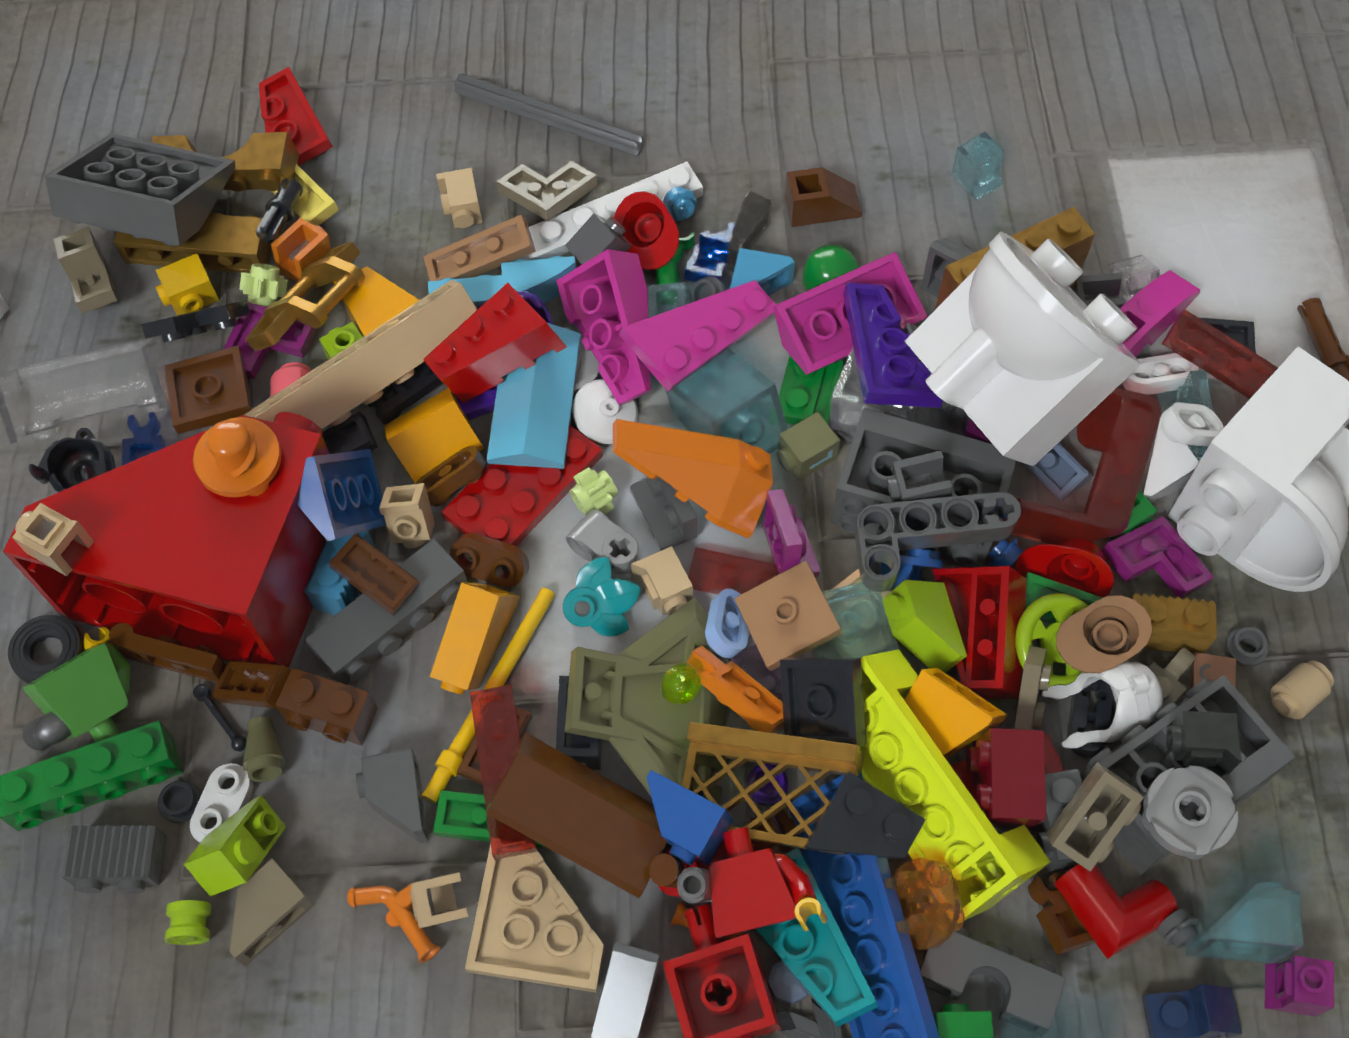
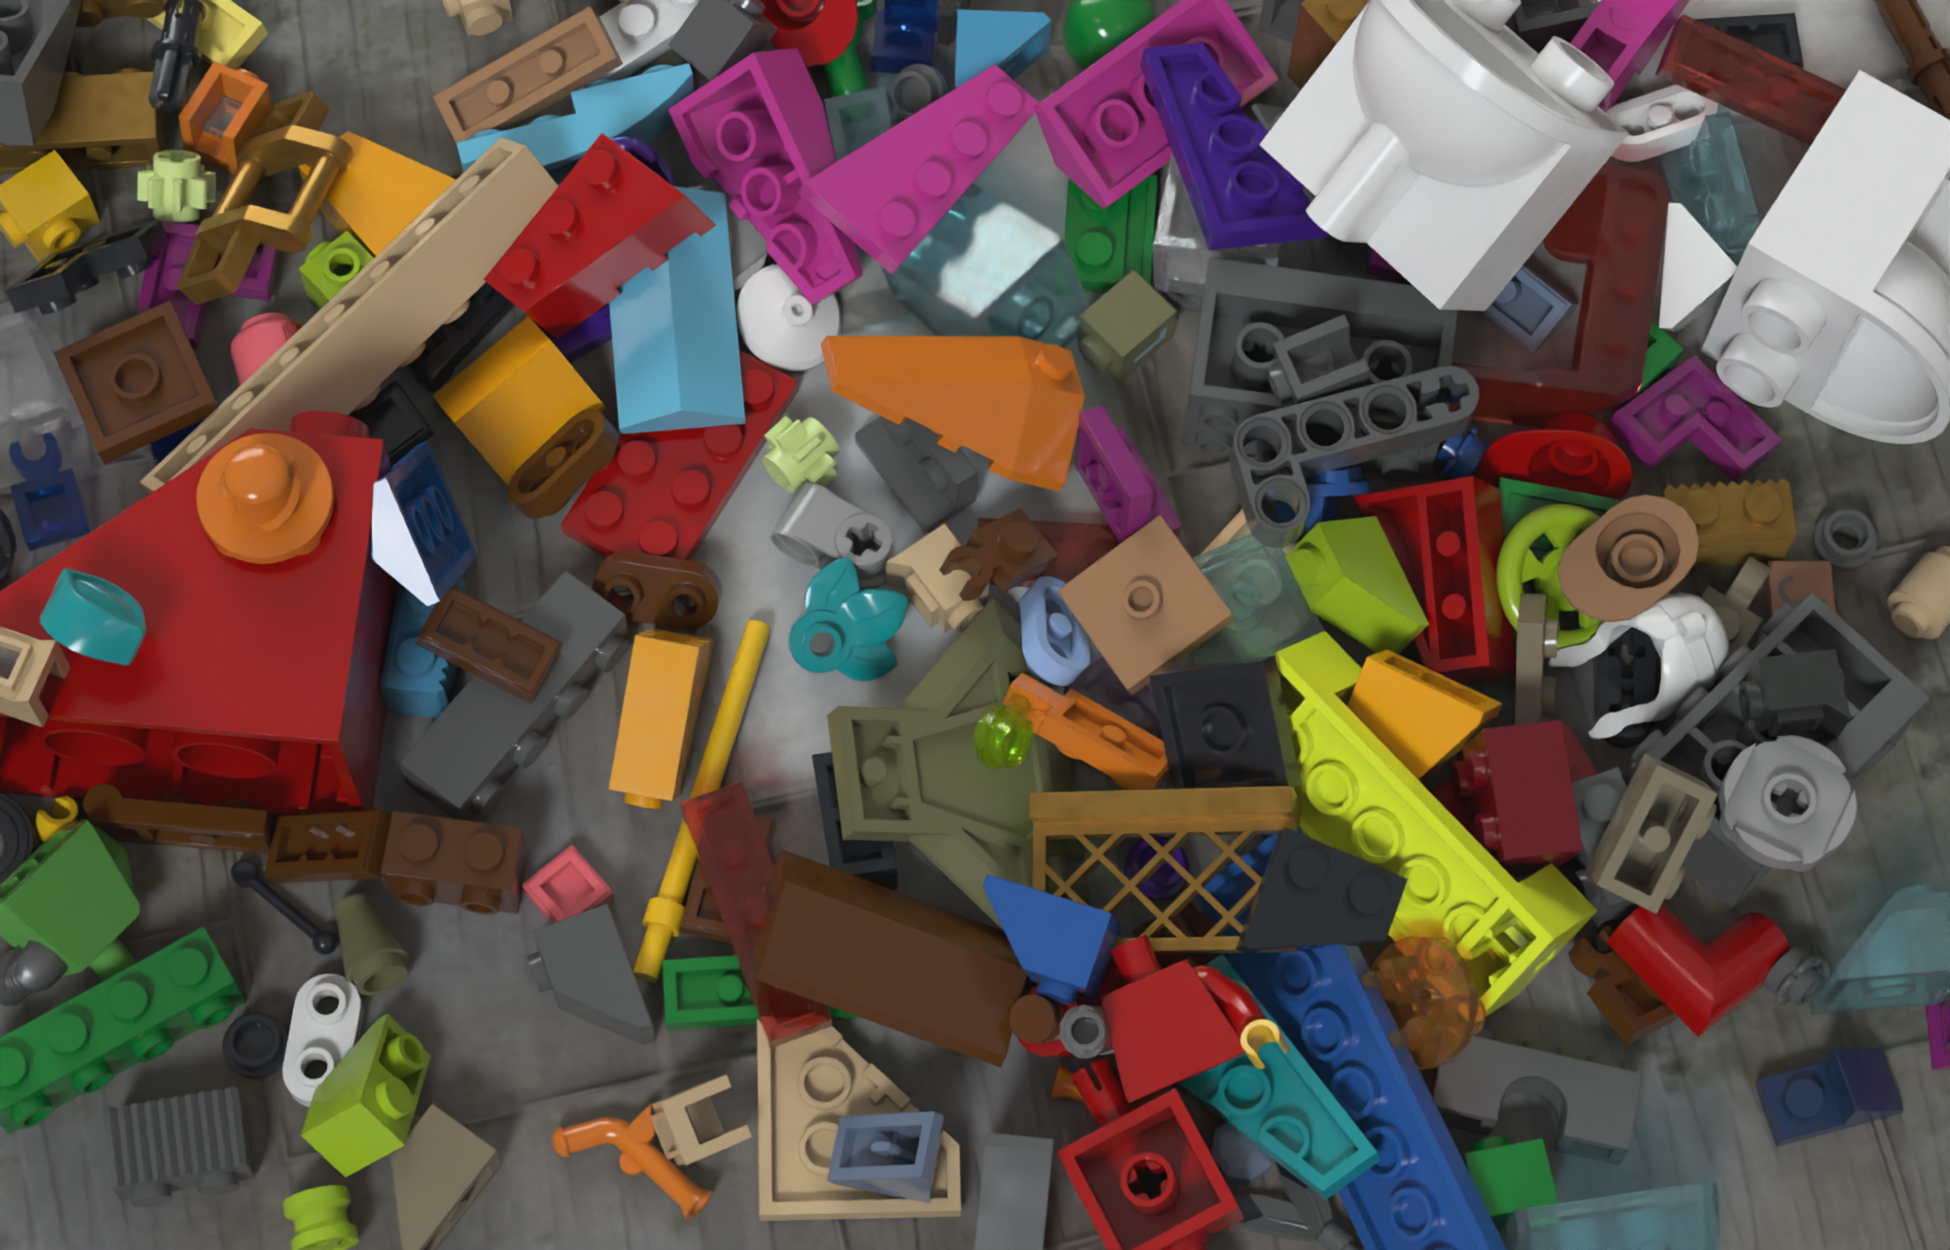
camera: 15 degrees left, 5 degrees up
tan brick [379,483,435,548] -> none
white plate [1161,402,1224,446] -> none
none -> teal hat [40,568,146,665]
none -> coral tile [521,845,615,924]
none -> sand blue slope [827,1111,944,1203]
none -> reddish brown plate [939,507,1059,601]

